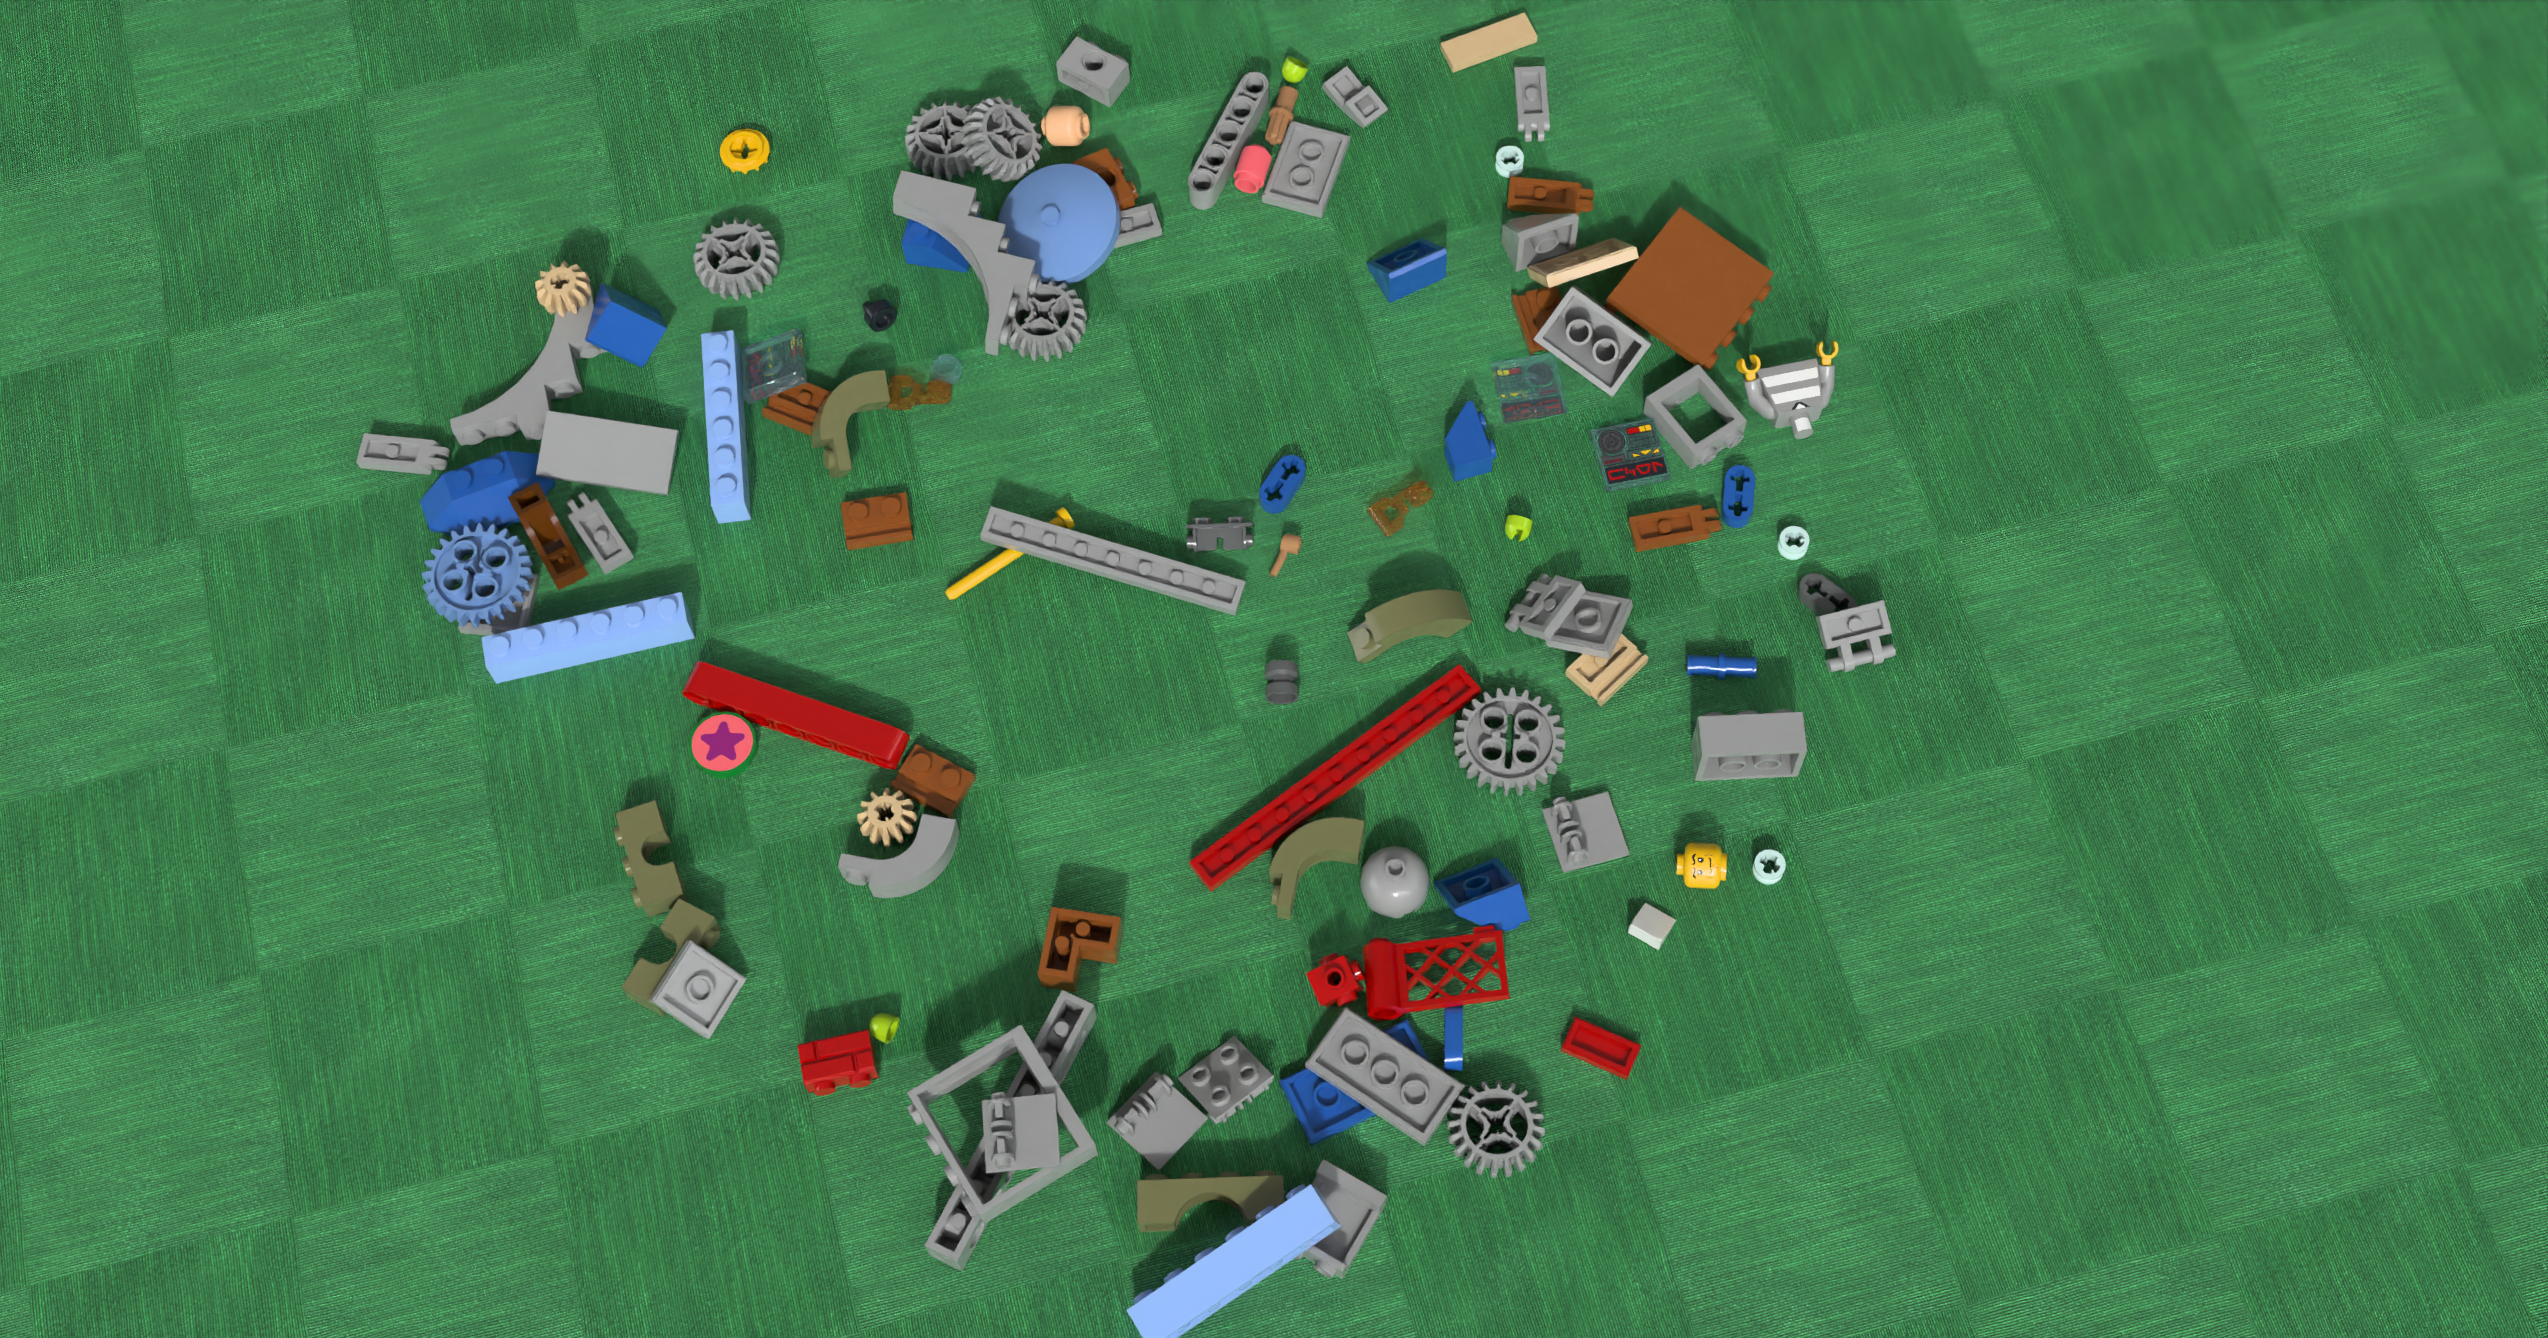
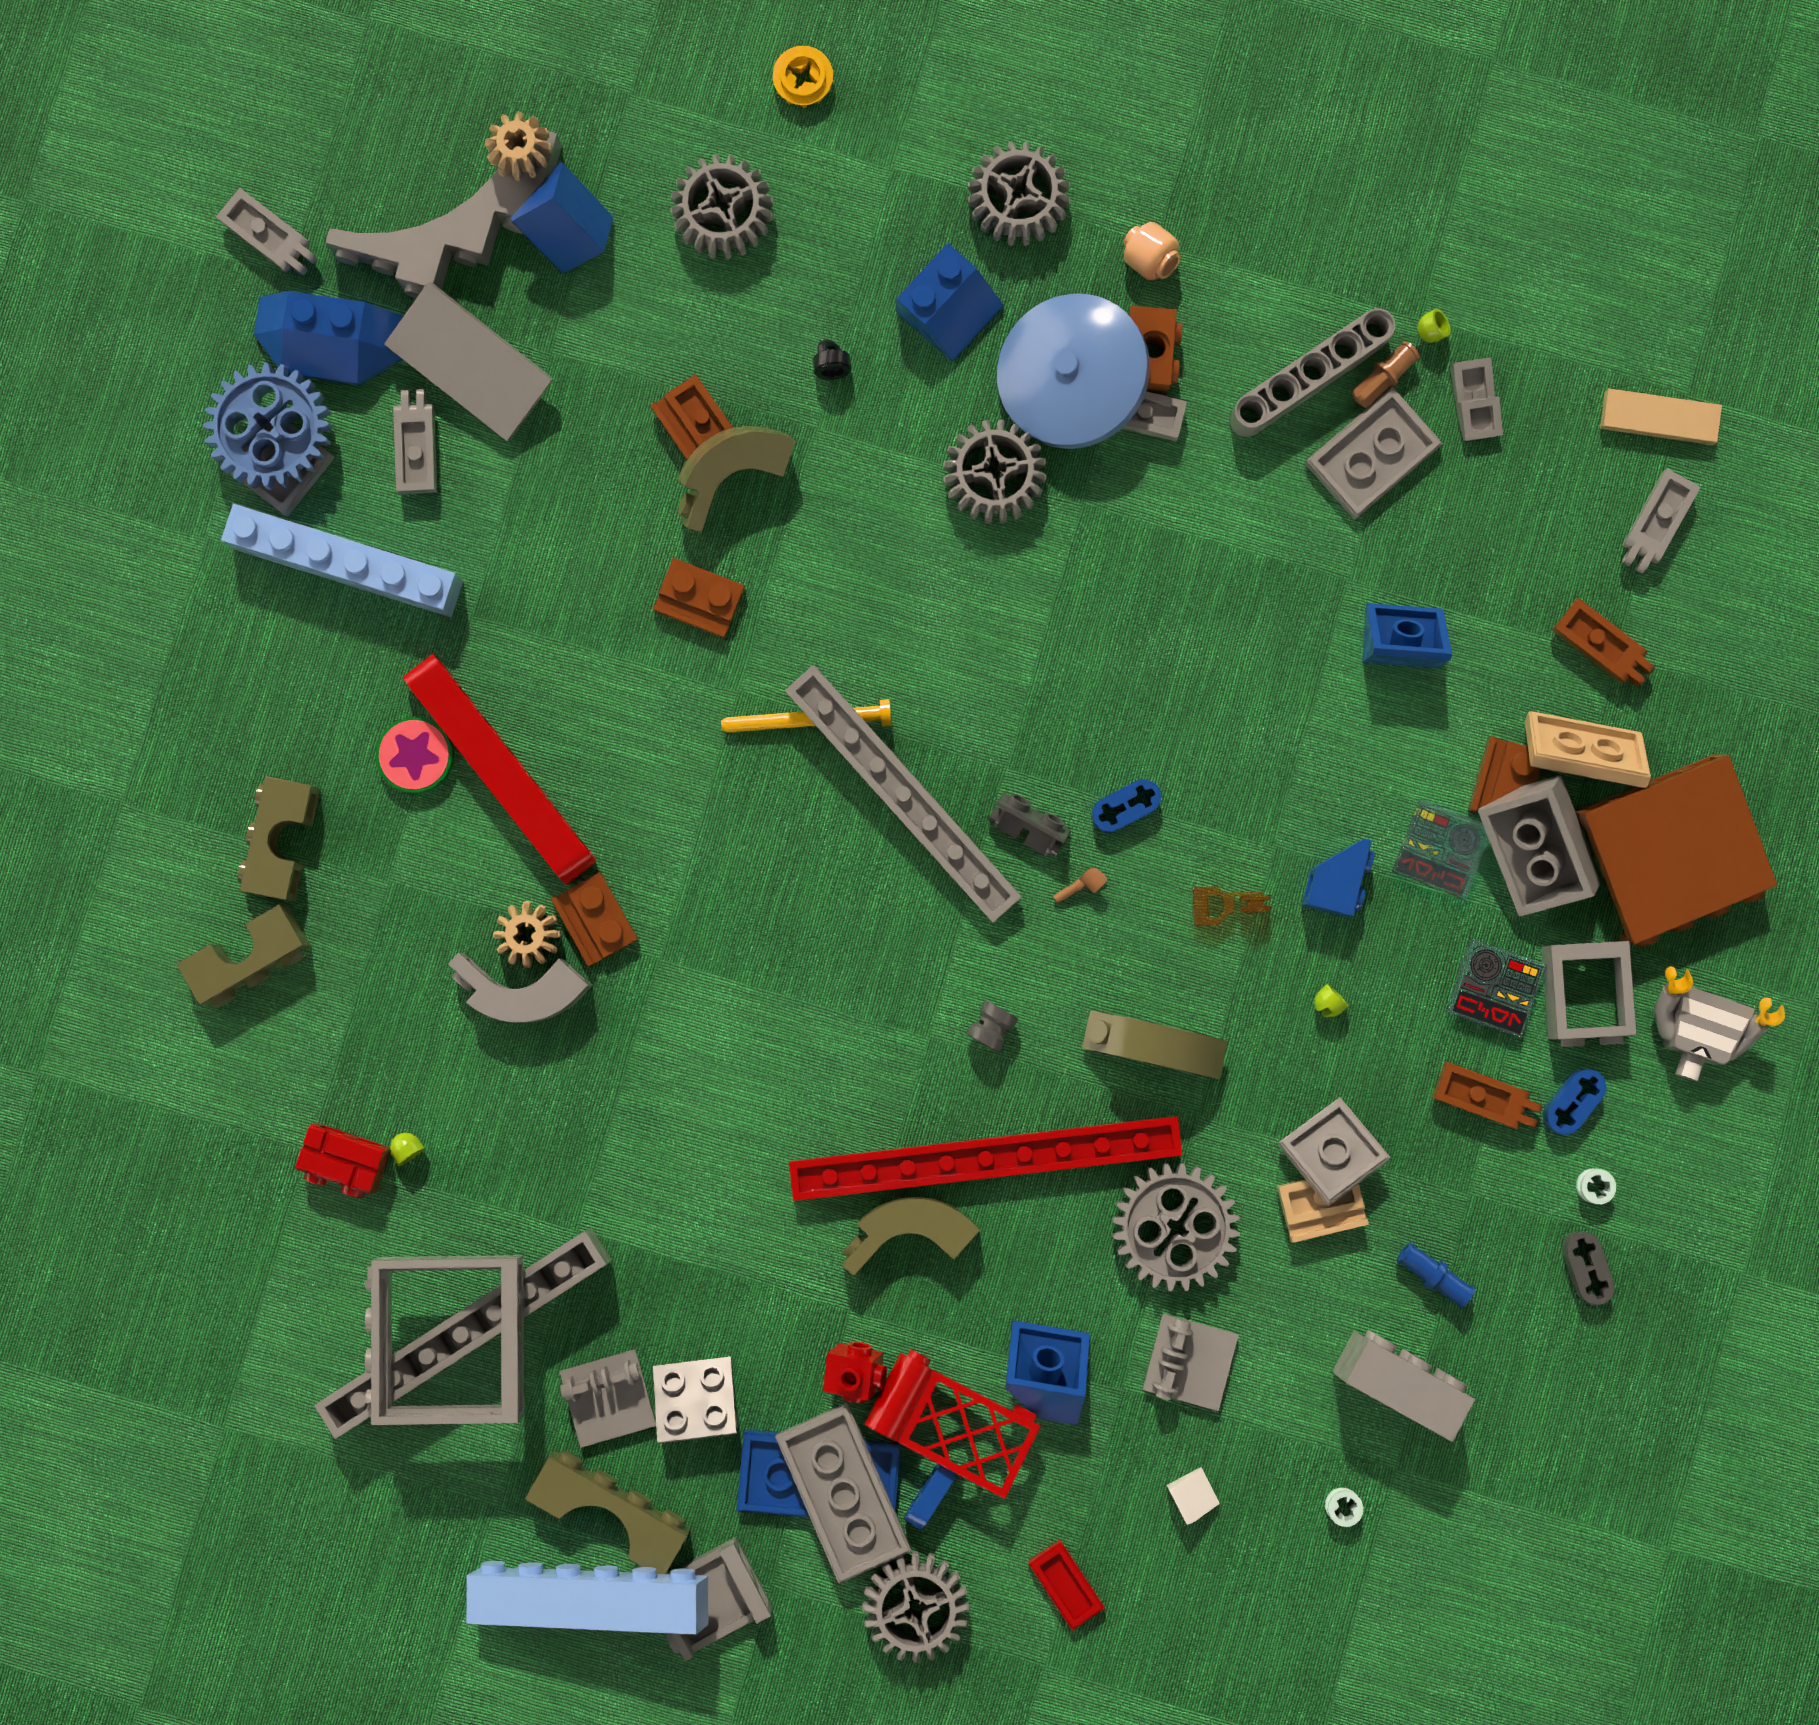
camera: 25 degrees right, 20 degrees up
reddish brown arch [508,482,589,590] -> none
light grey tile [649,940,747,1039] -> none
light blue brick [701,330,751,524] -> none
clear light blue tile [740,328,807,404] -> none
clear orange piece [887,375,952,410] -> none
light grey arch [893,170,1040,356] -> none
clear light blue plate [930,354,963,386] -> none
light grey gear [960,96,1043,183] -> none
light grey hinge [982,1092,1061,1173] -> none
dark orange brick [1038,907,1124,992] -> none
light grey brick [1056,36,1130,107] -> none
coral brick [1234,144,1272,193] -> none
light grey cylinder [1360,846,1430,918] -> none
light aqua bush [1495,145,1524,178] -> none
light grey slope [1501,213,1579,272] -> none
light grey plate [1505,574,1586,641] -> none
yellow head [1676,842,1727,889] -> none
light grey plate [1816,600,1896,673] -> none

